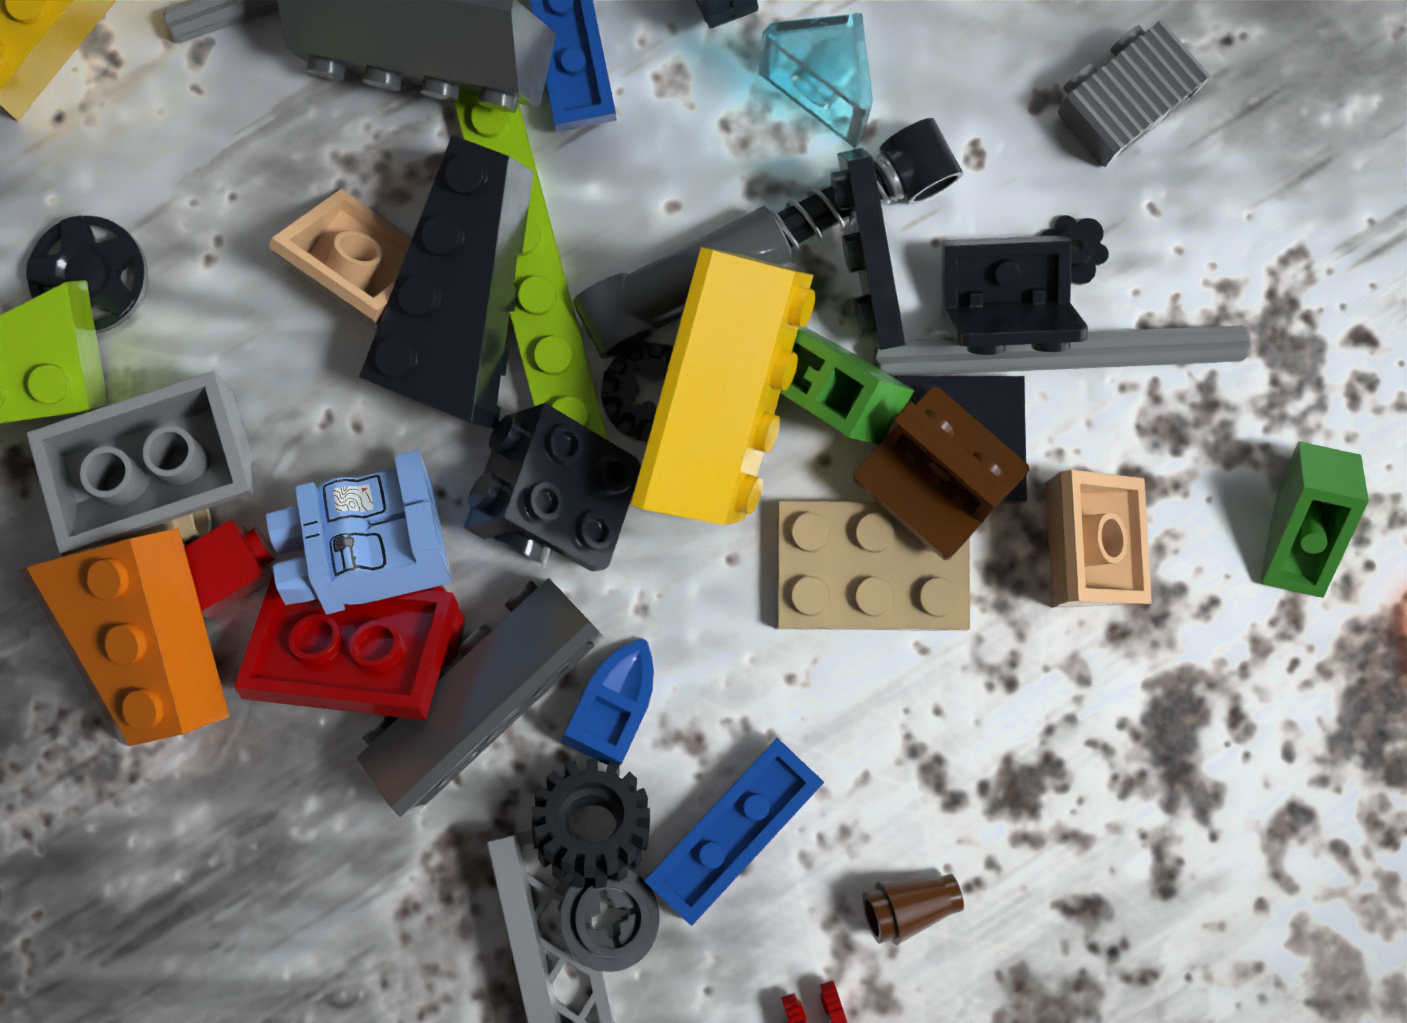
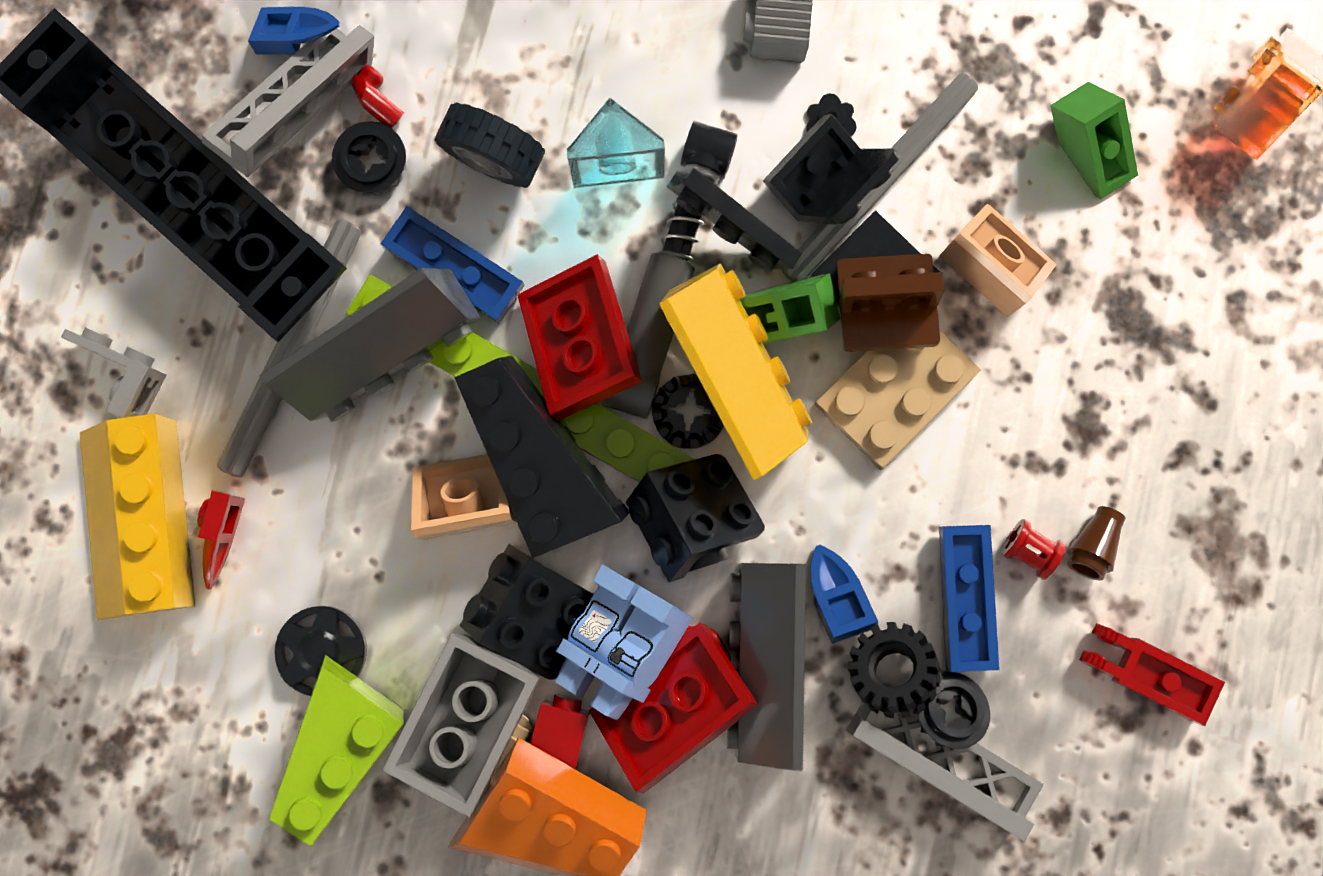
camera: 45 degrees left, 0 degrees up
none -> red plate [197,490,245,590]
none -> black bracket [459,544,594,680]
none -> red plate [517,254,642,421]
none -> red bush [1001,519,1067,580]

